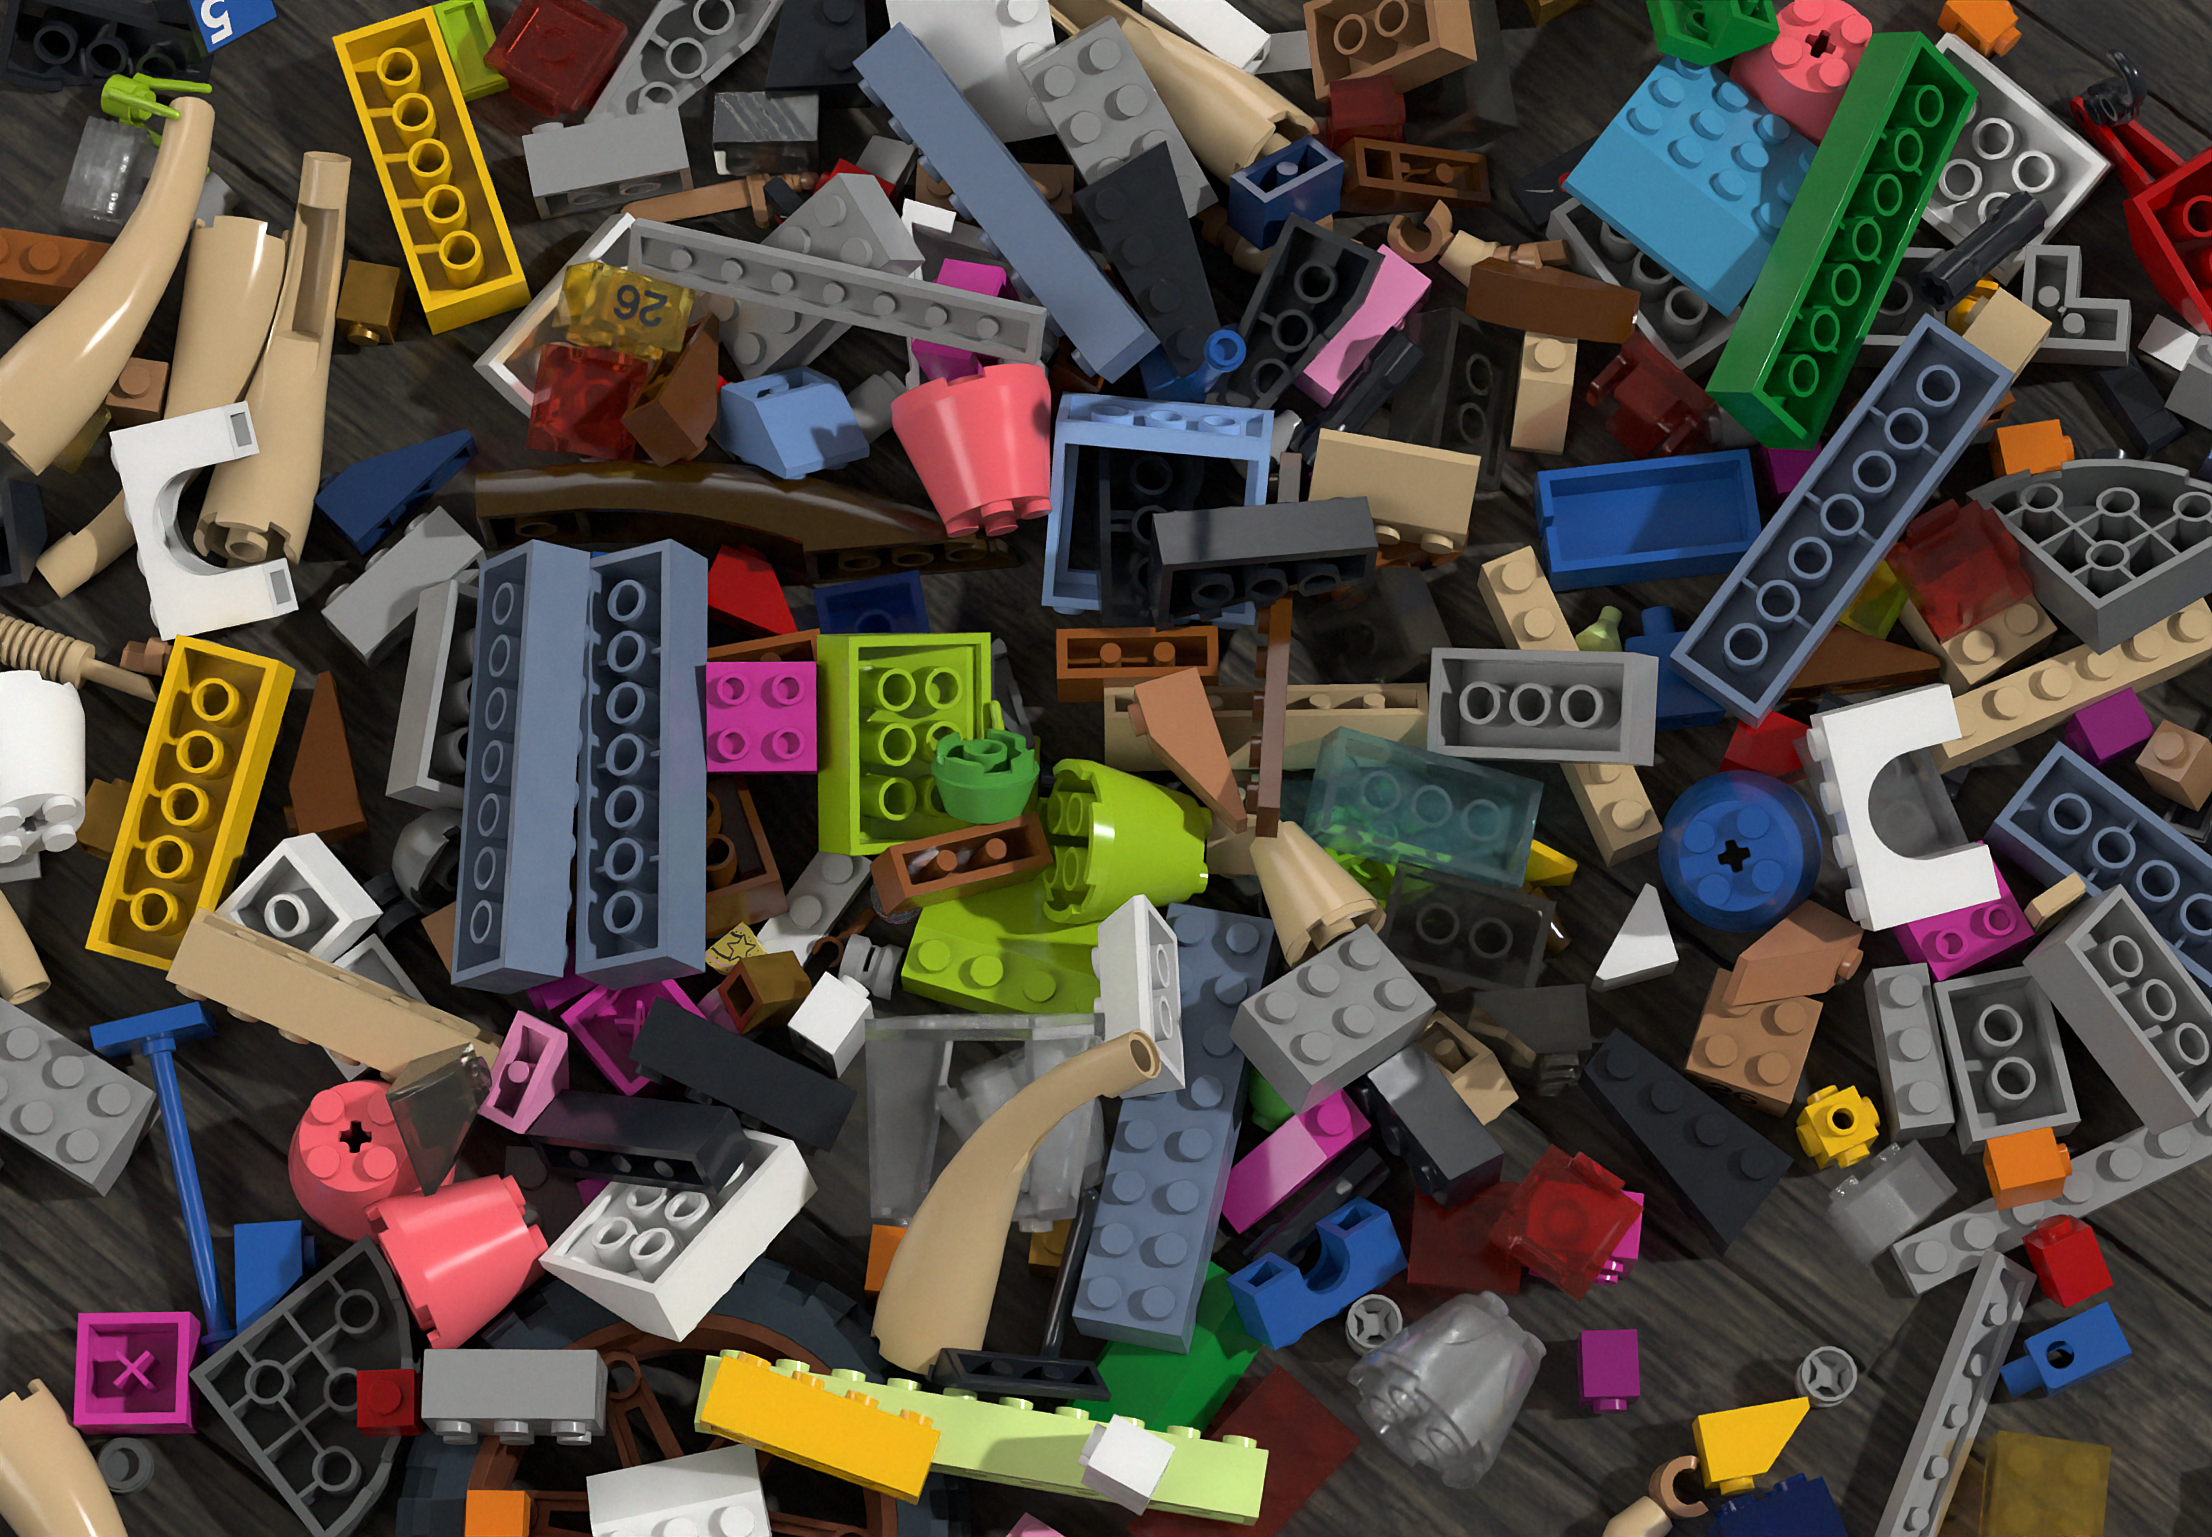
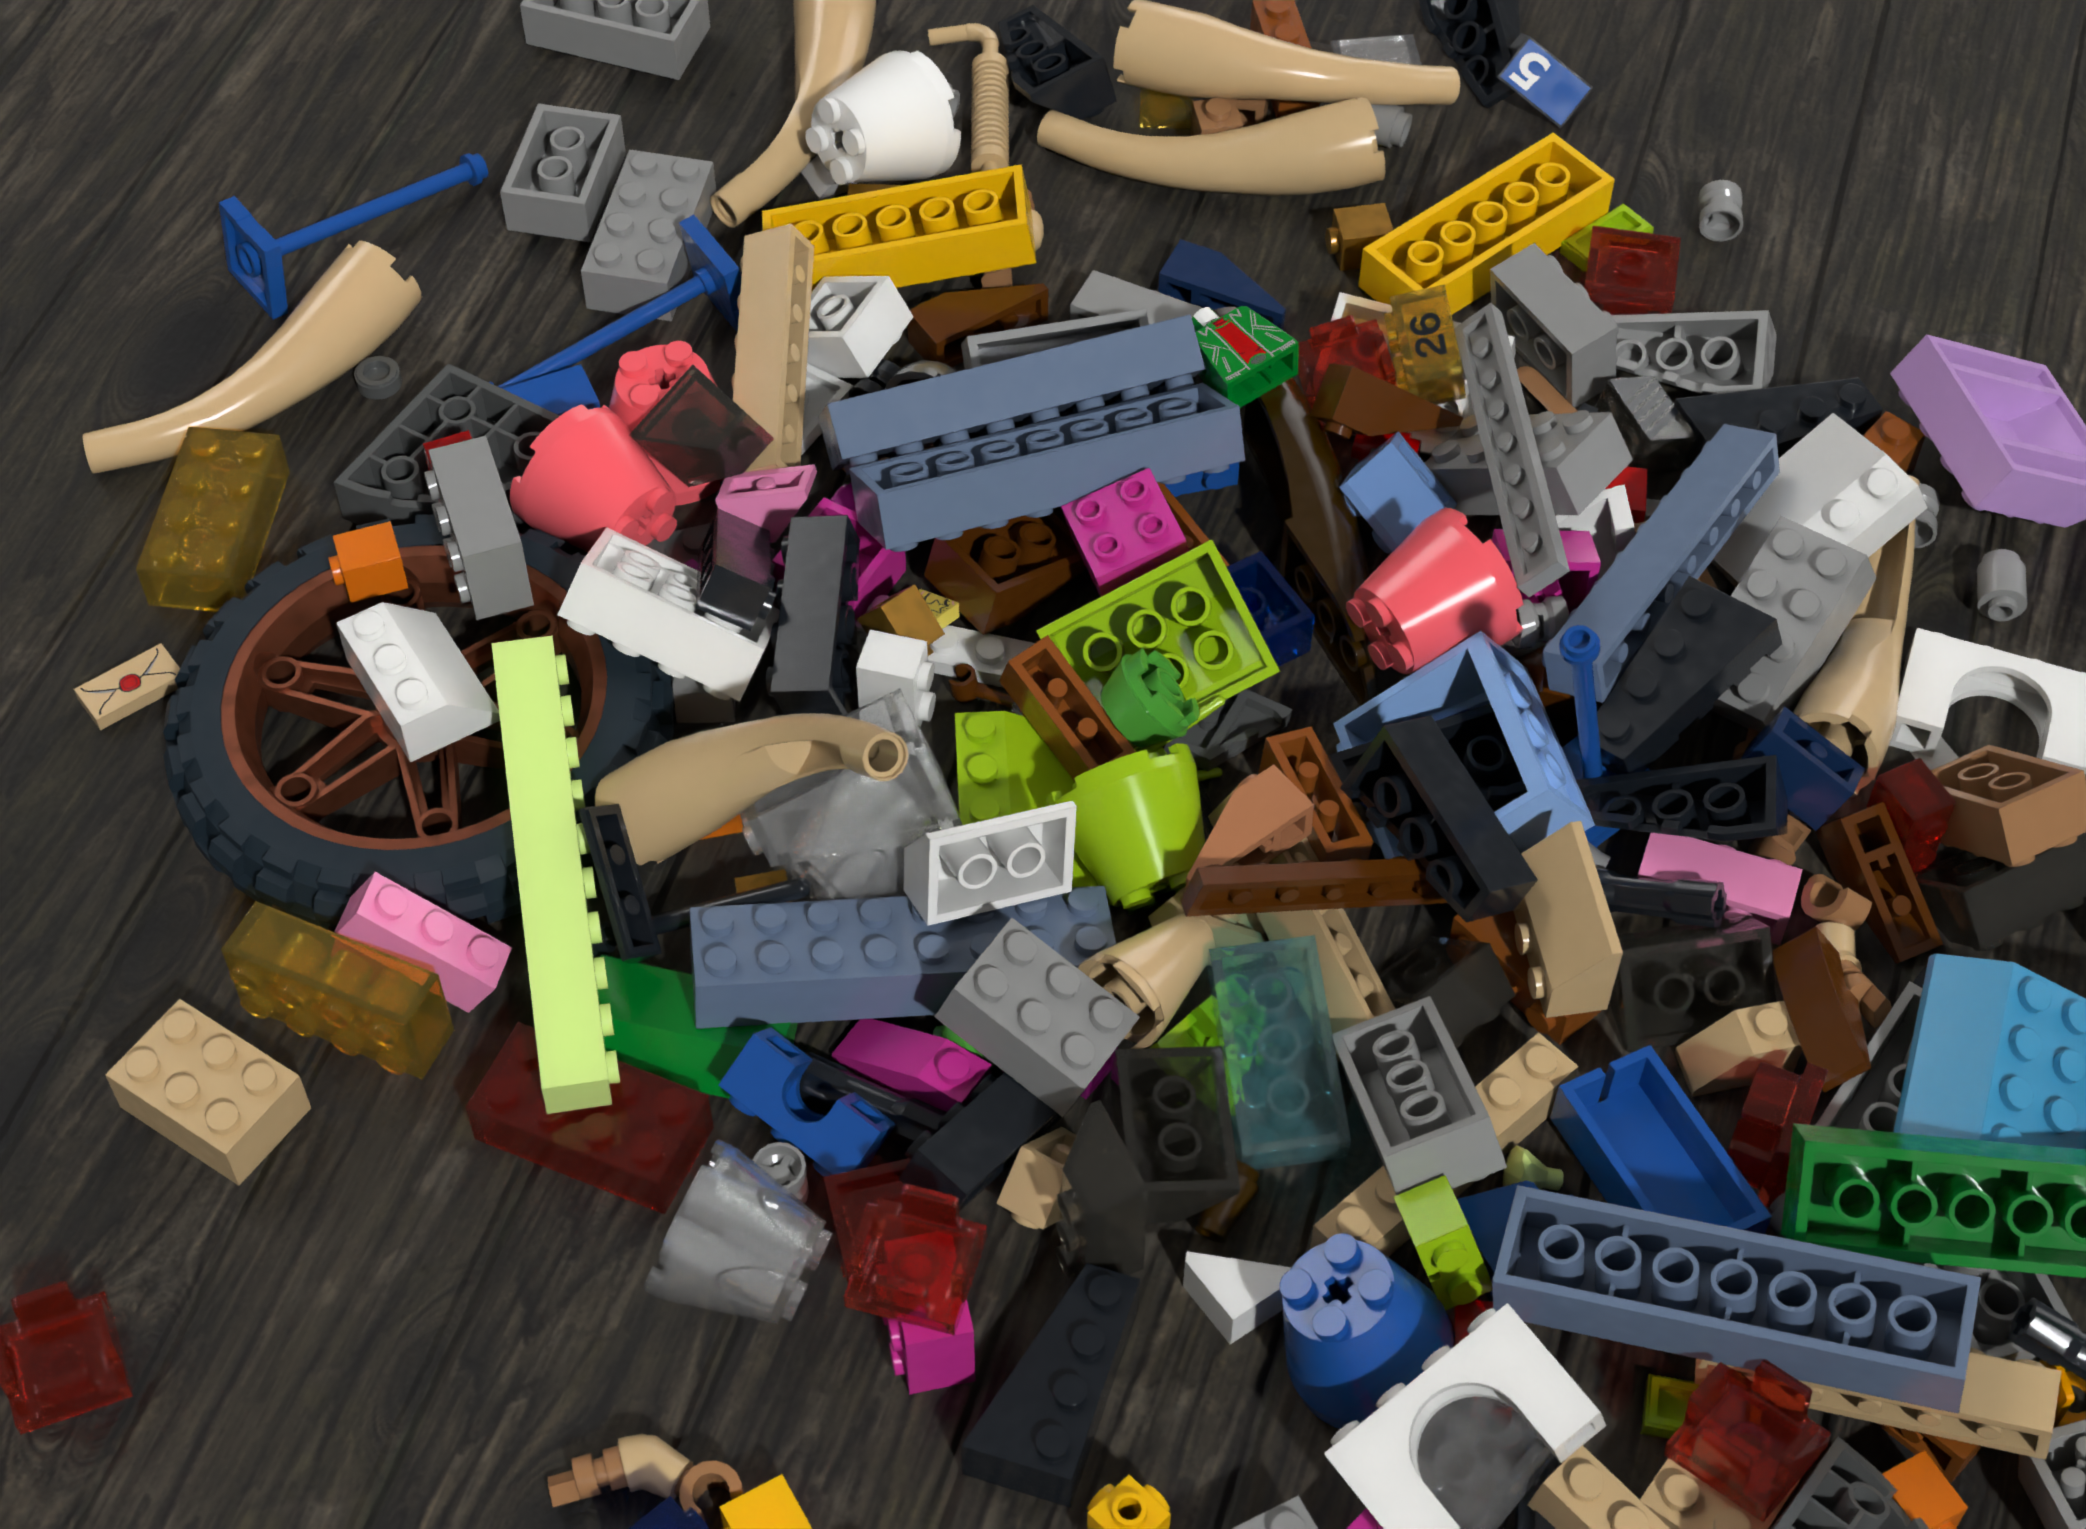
camera: 70 degrees right, 20 degrees down
dark pink brick [73,1312,202,1435] -> none
lime plant [101,73,212,175] -> none
white arch [109,401,298,641] -> none
tan brick [193,151,351,572] -> none
yellow brick [700,1352,941,1505] -> none
red slope [707,544,798,639] -> none
light grey wheel [838,933,905,1000] -> none
white brick [1078,1414,1176,1516] -> none
yellow slope [1510,839,1578,887] -> none
magenta brick [1576,1329,1640,1414] -> none
medium nougat brick [1681,968,1824,1118] -> none
nougat slope [1722,899,1865,1006] -> none
reddish brown slope [1776,625,1941,705] -> none
none -> green torso [1192,306,1299,408]
none -> lime piece [1393,1175,1492,1310]

